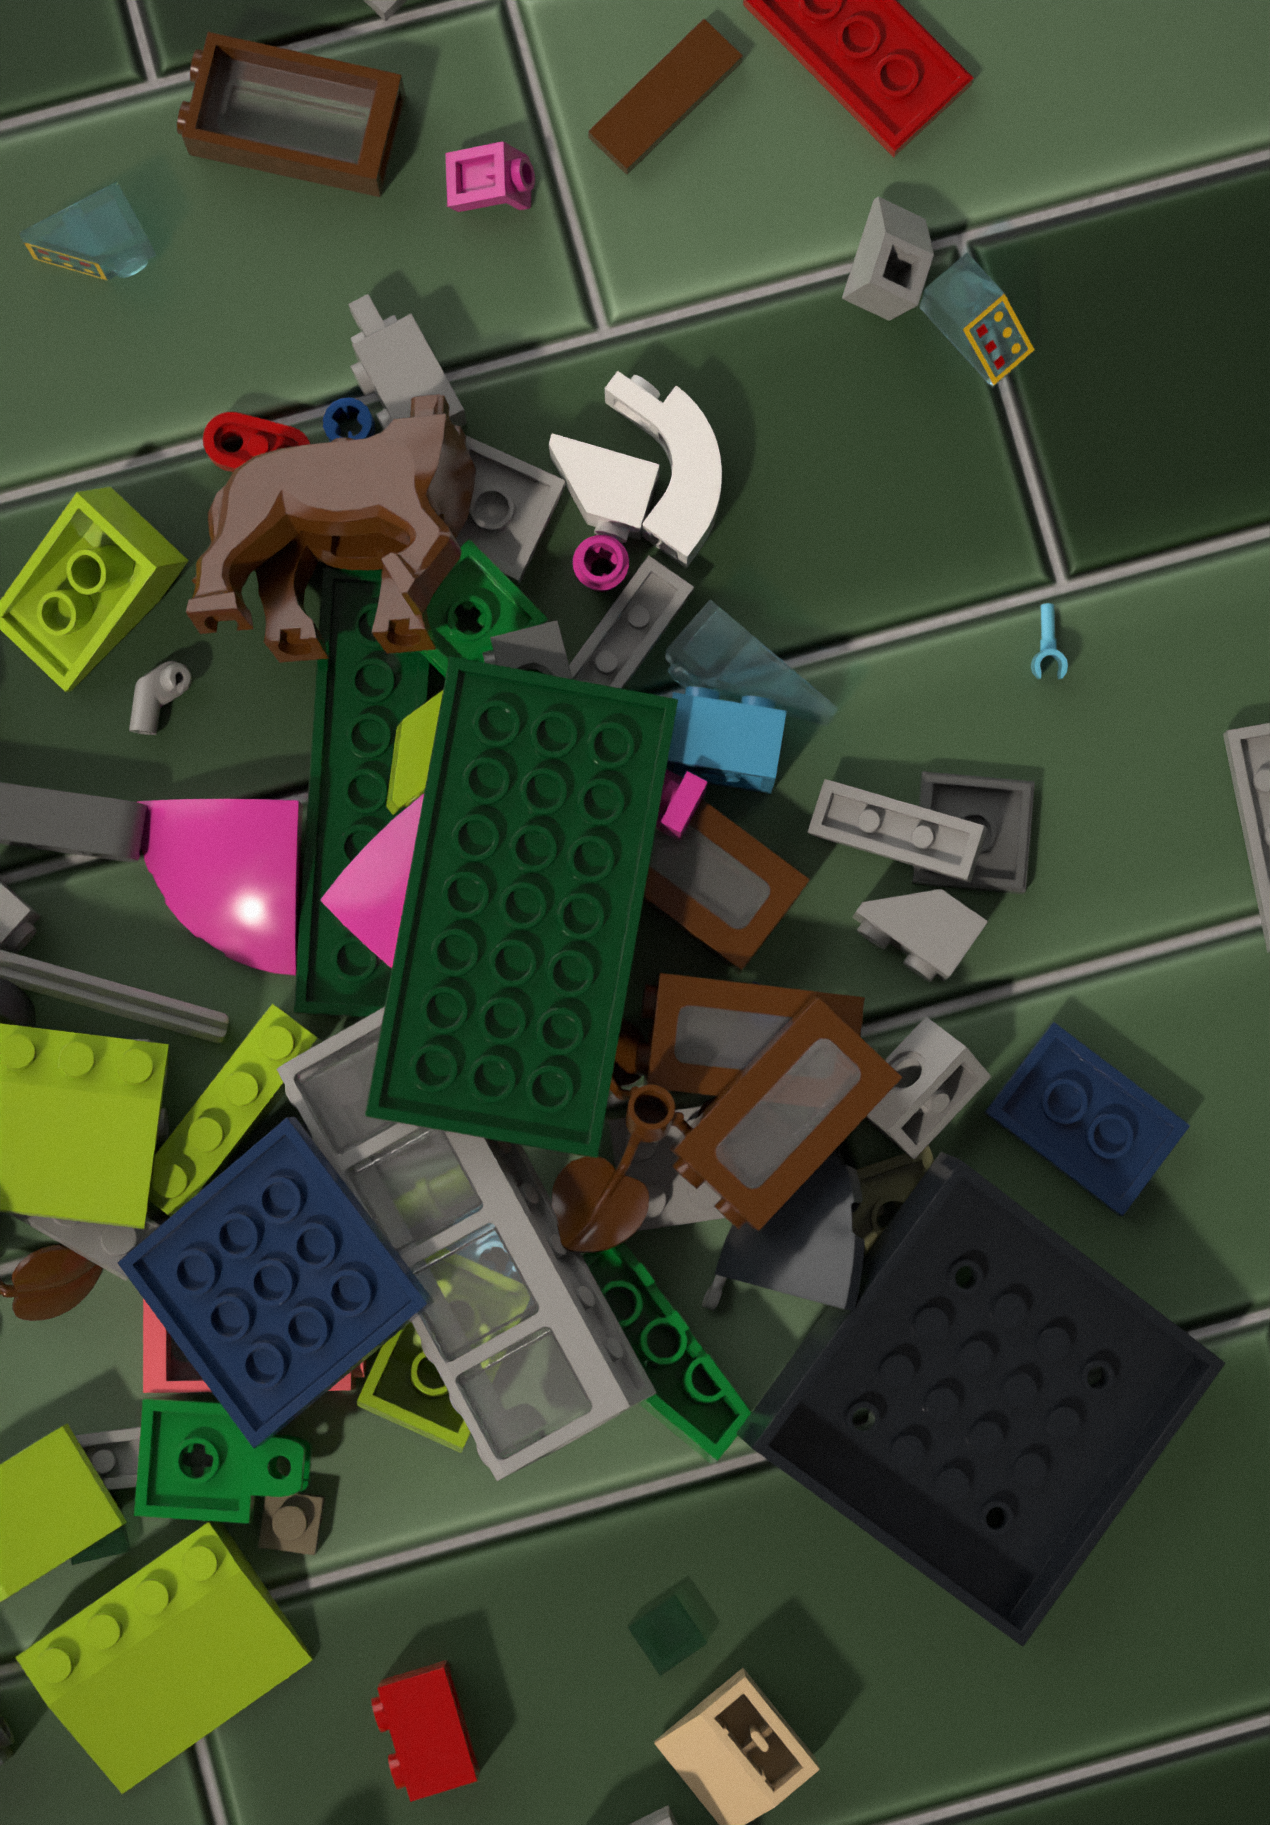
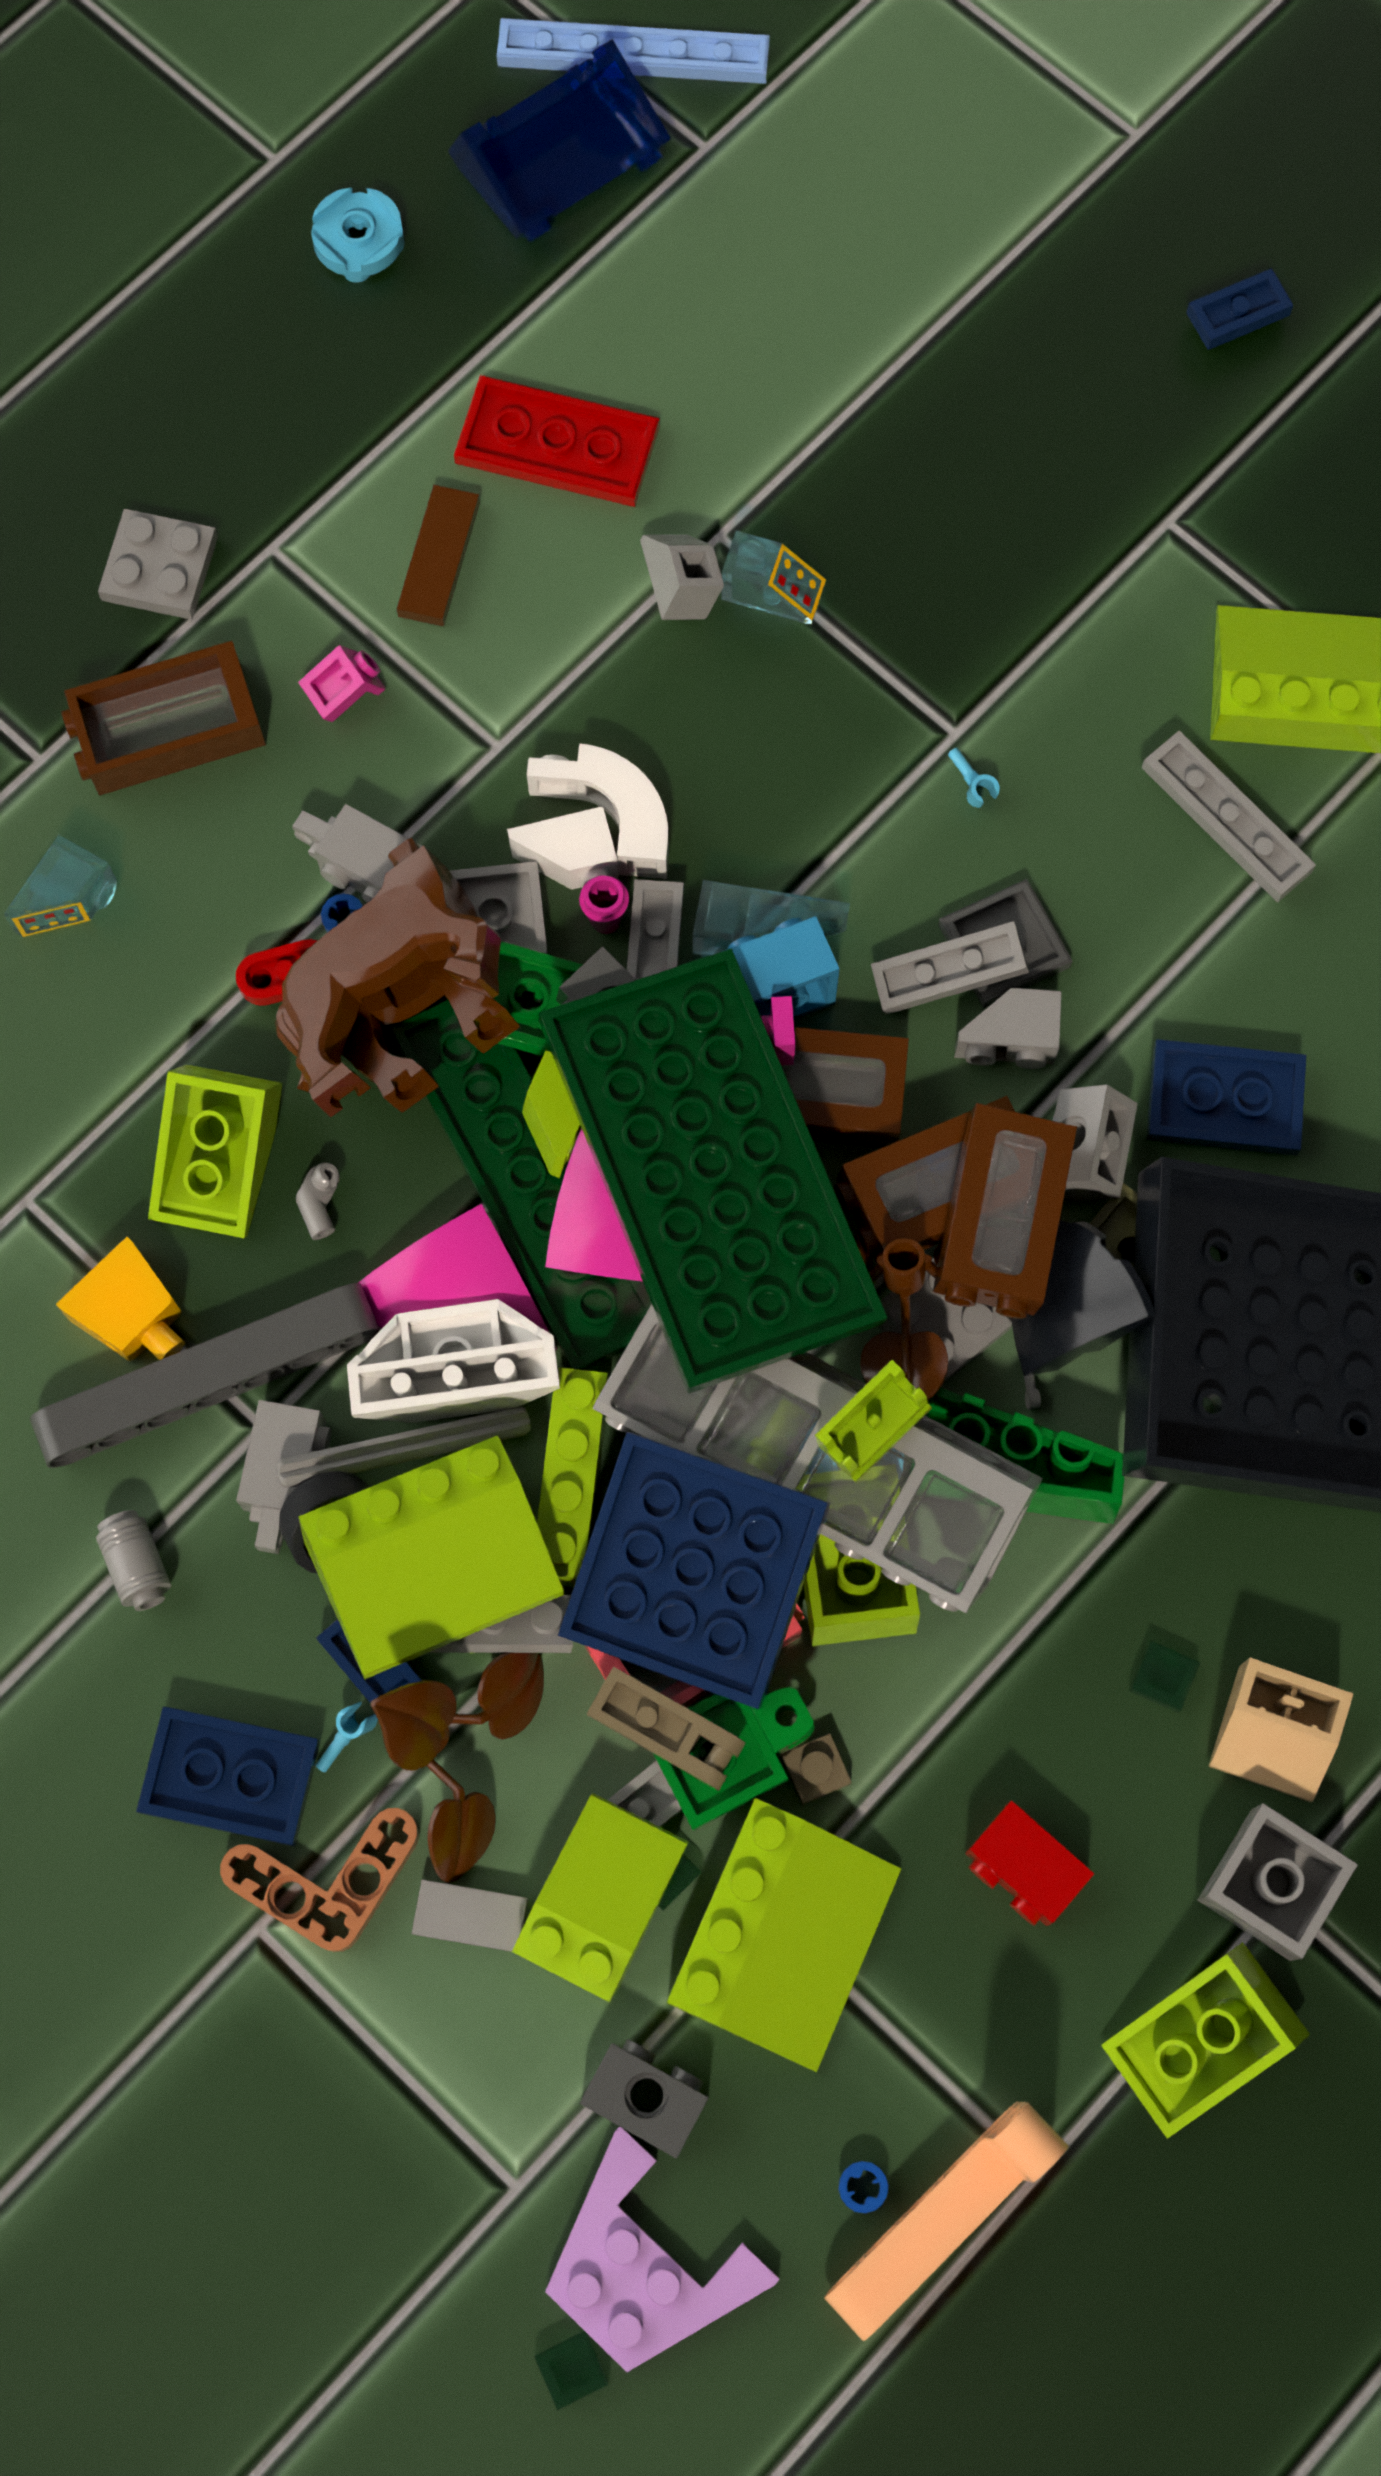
camera: 30 degrees left, 10 degrees down
none -> white wedge [347,1299,560,1423]
none -> dark tan plate [586,1666,746,1791]
none -> lime hinge [815,1360,932,1483]

